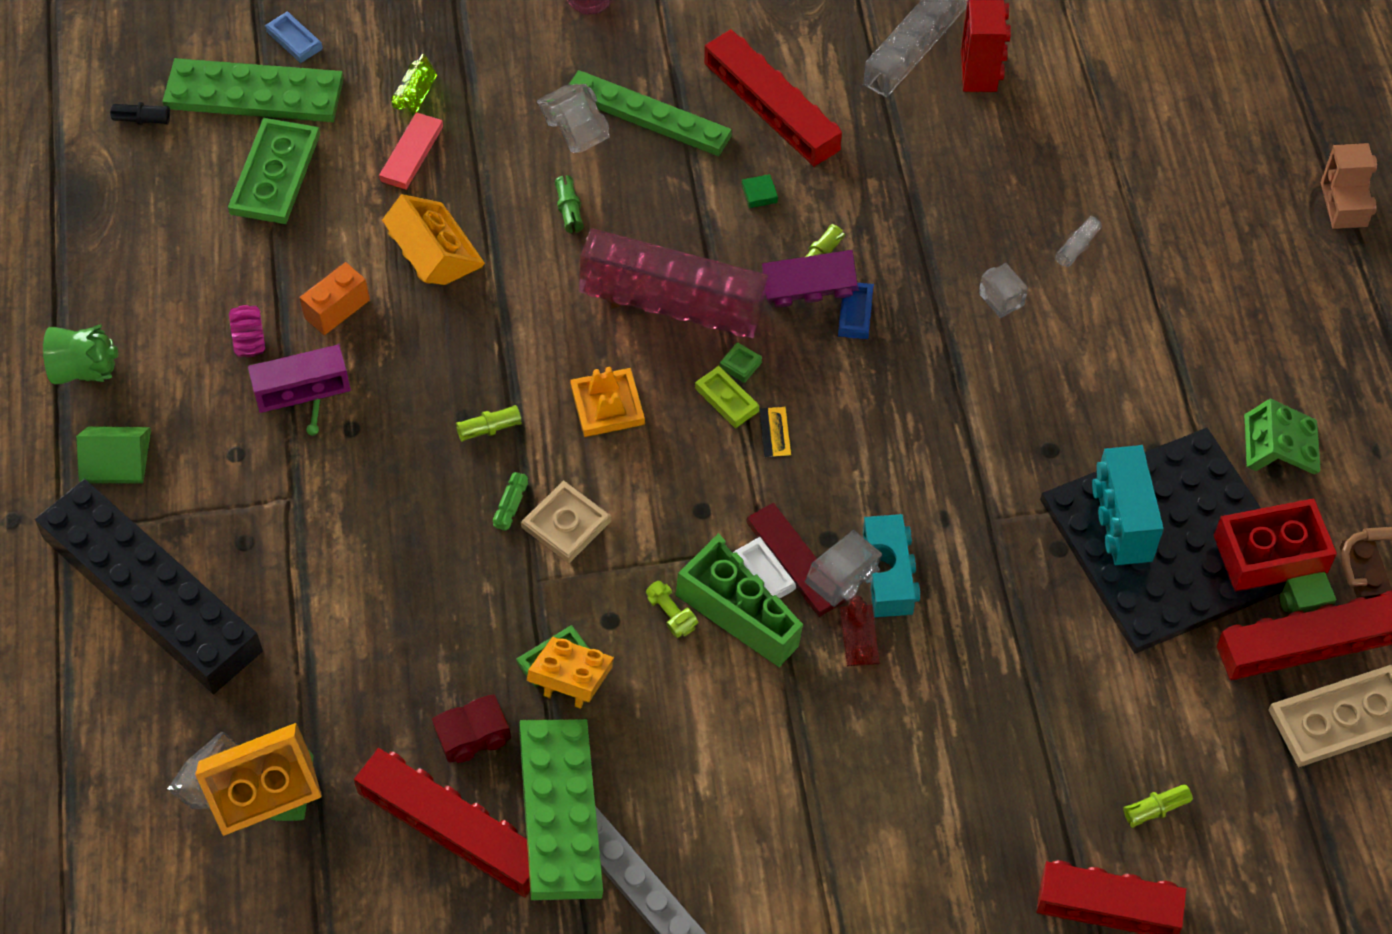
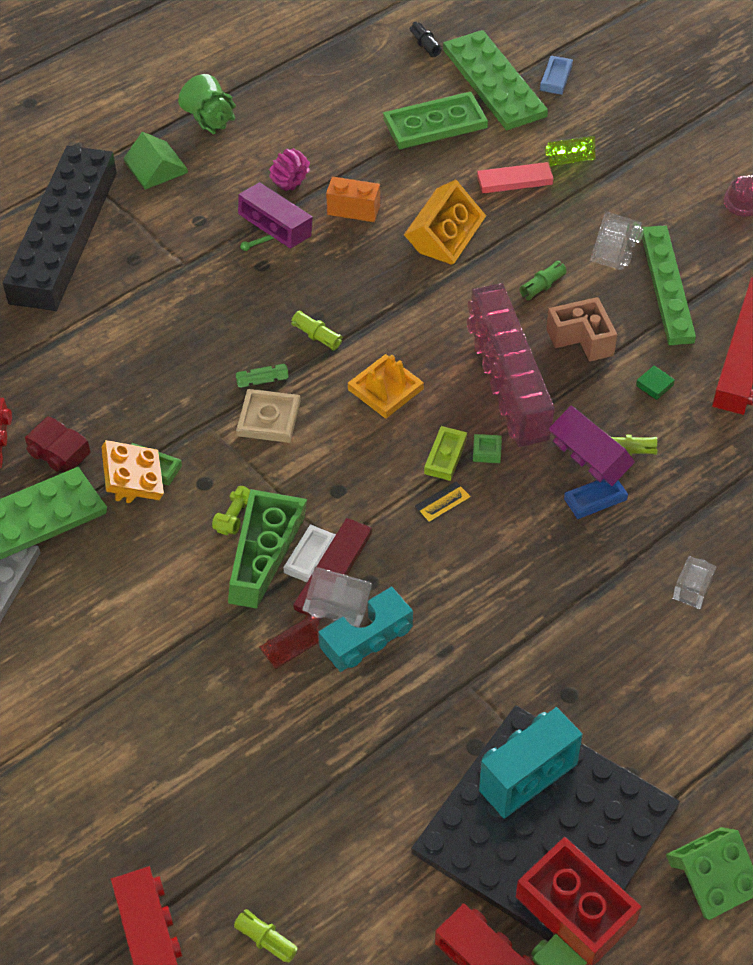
camera: 60 degrees right, 5 degrees down
none -> nougat brick [546,297,617,362]

